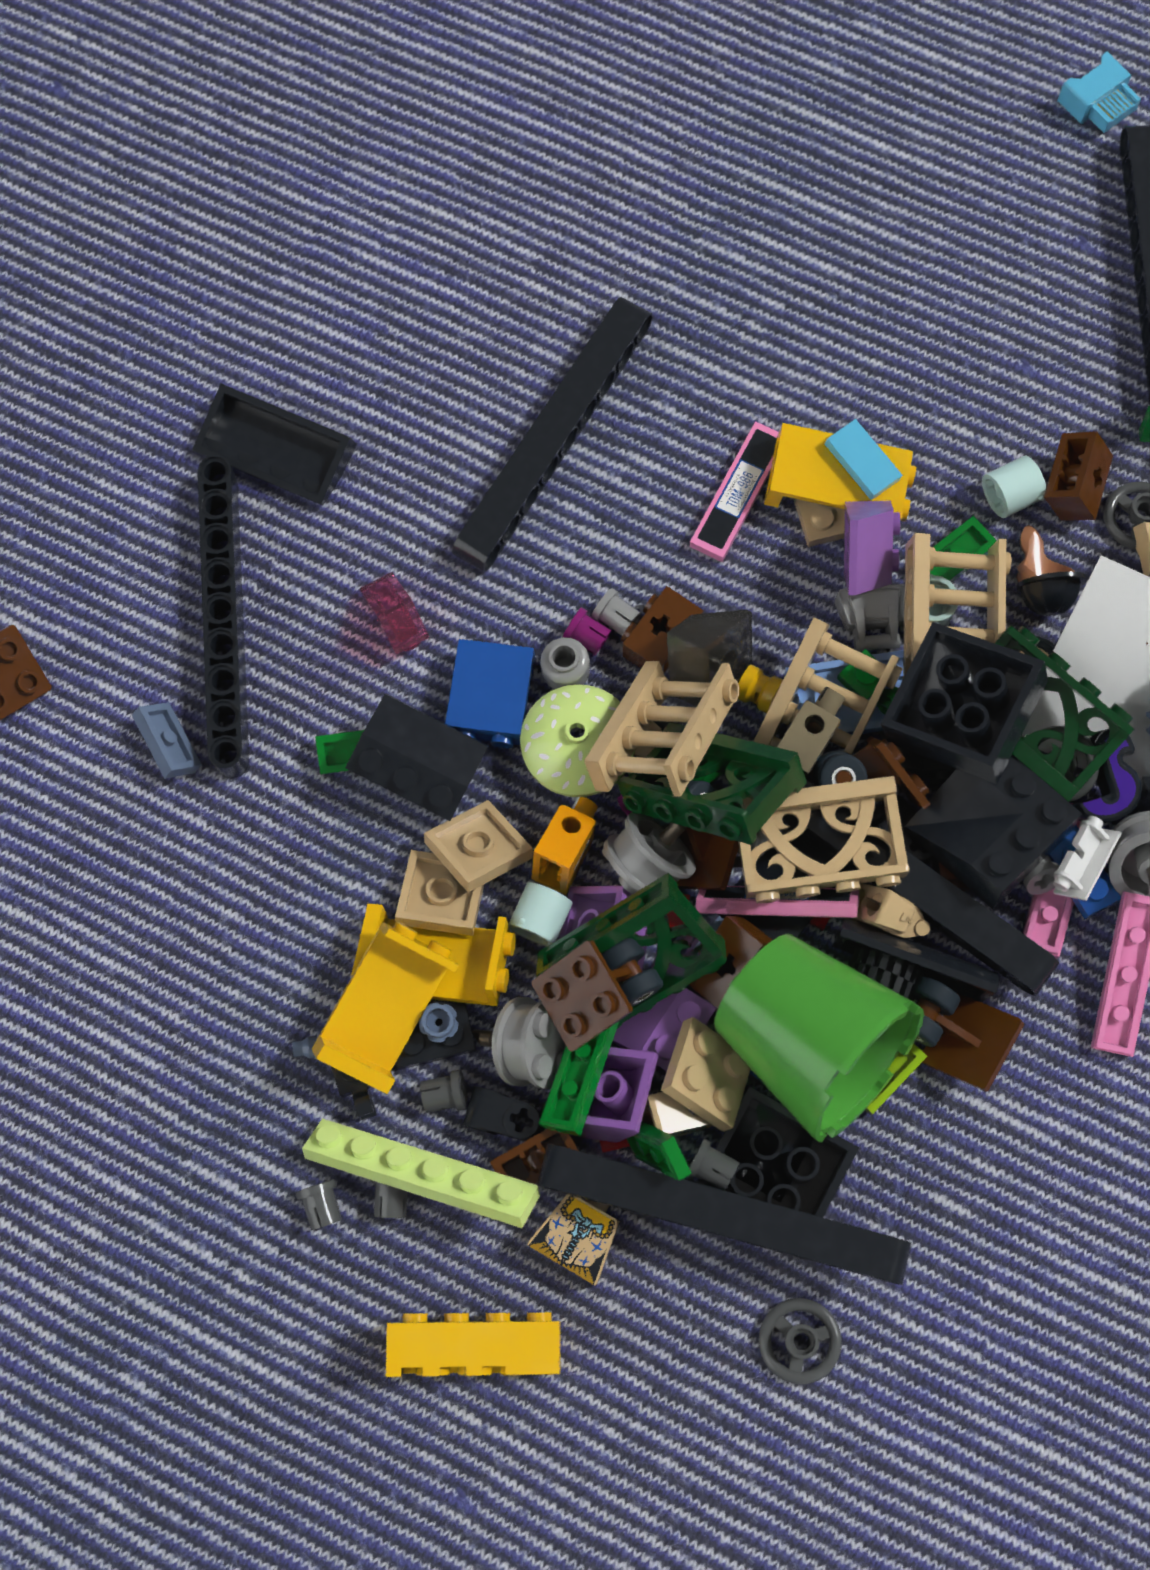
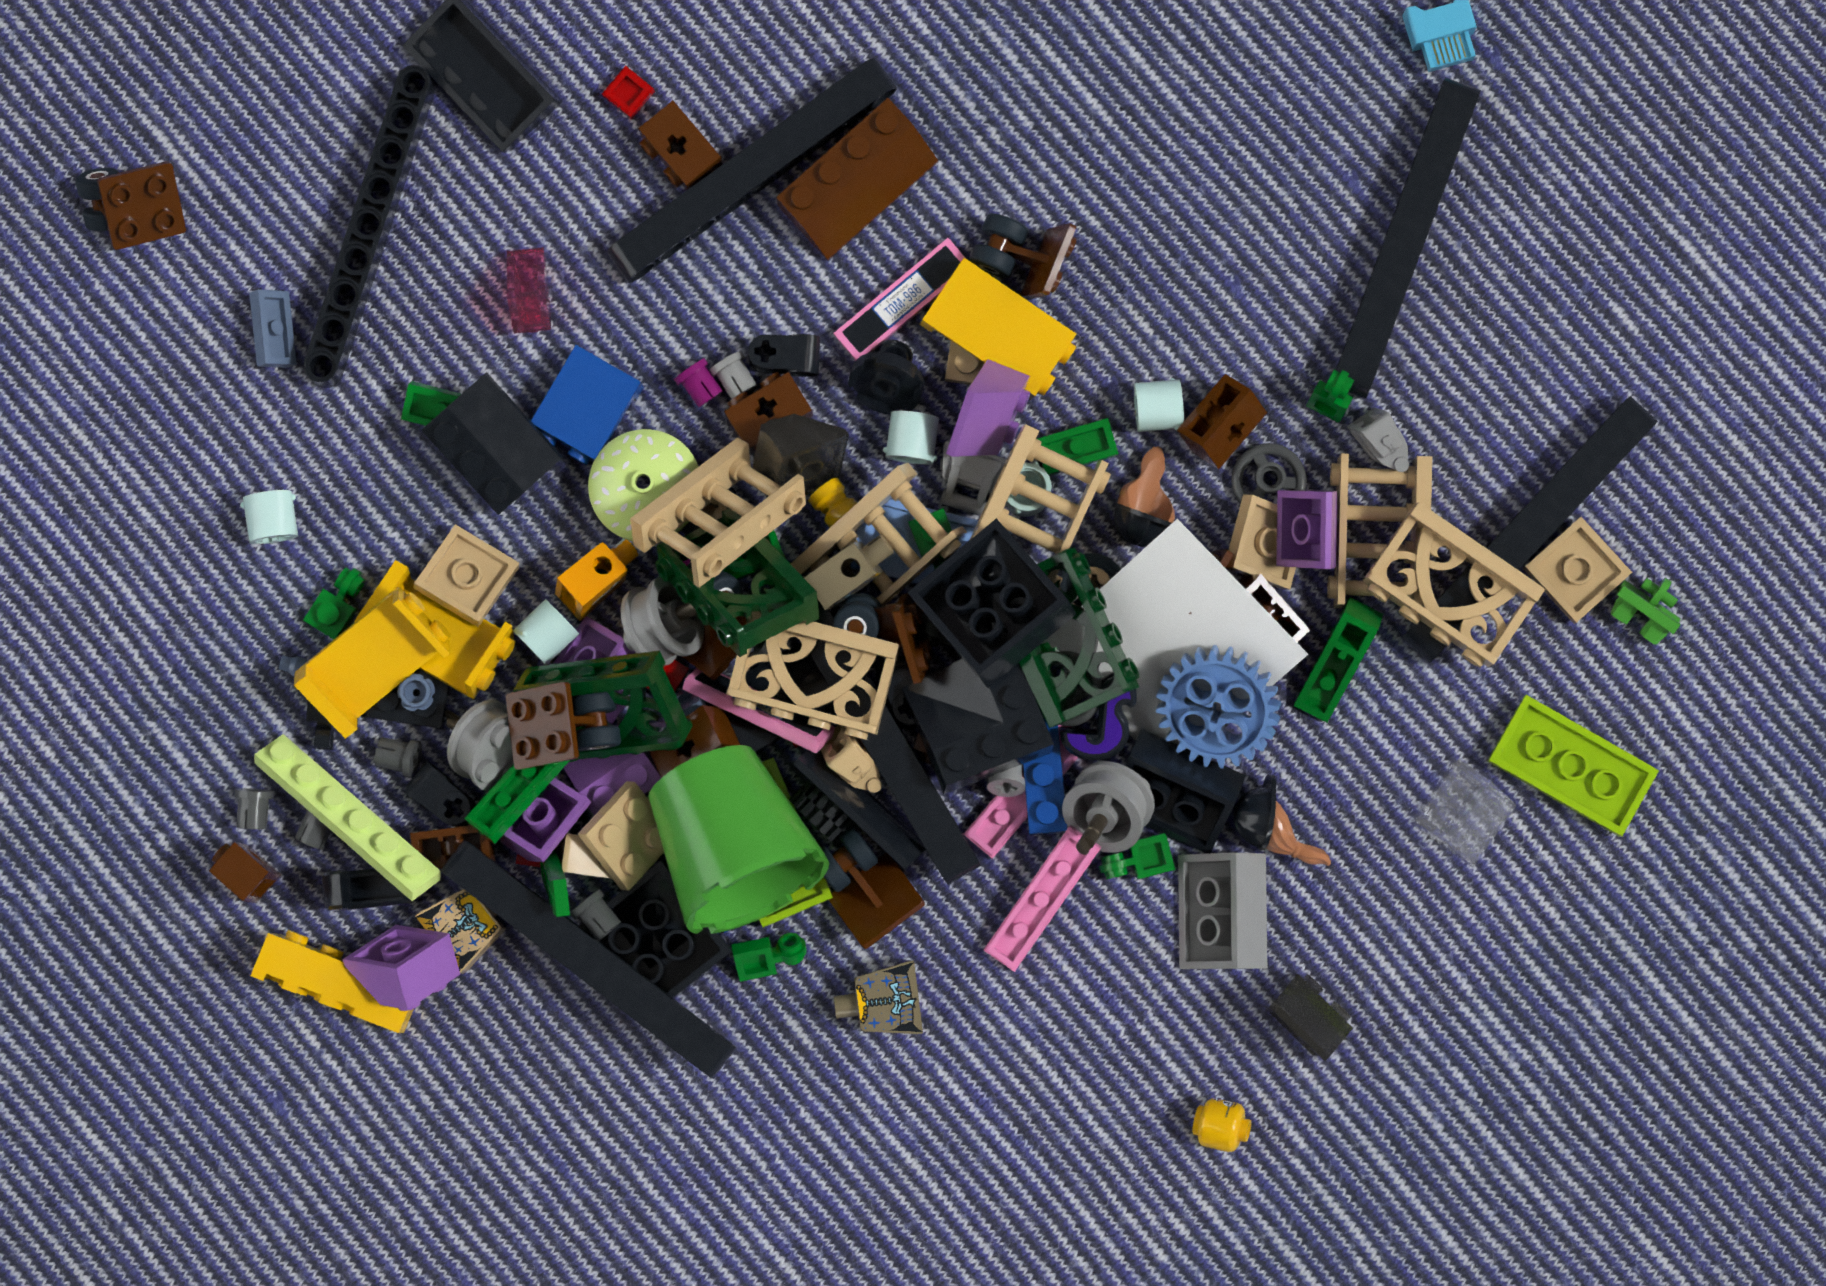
camera: 20 degrees right, 10 degrees up
tan plate [424,800,533,893] -> none
light grey head [540,637,590,689] -> none
dark grey piece [759,1298,842,1384] -> none
medium azure tile [825,419,903,501] -> none
white hinge [1053,816,1122,901] -> none
none -> reddish brown brick [209,842,282,903]
none -> light aqua piece [240,490,298,544]
none -> green plate [303,567,366,640]
none -> black animal [322,868,417,911]
none -> medium lavender slope [343,925,460,1011]
none -> red tile [602,65,655,120]
none -> reddish brown brick [638,100,723,191]
none -> green plate [732,933,807,982]
none -> black piece [748,334,820,377]
none -> reddish brown slope [776,98,939,261]
none -> dark tan torso [834,961,923,1034]
none -> black tile [848,340,925,414]
none -> light aqua piece [883,411,939,465]
none -> reddish brown plate [969,213,1077,300]

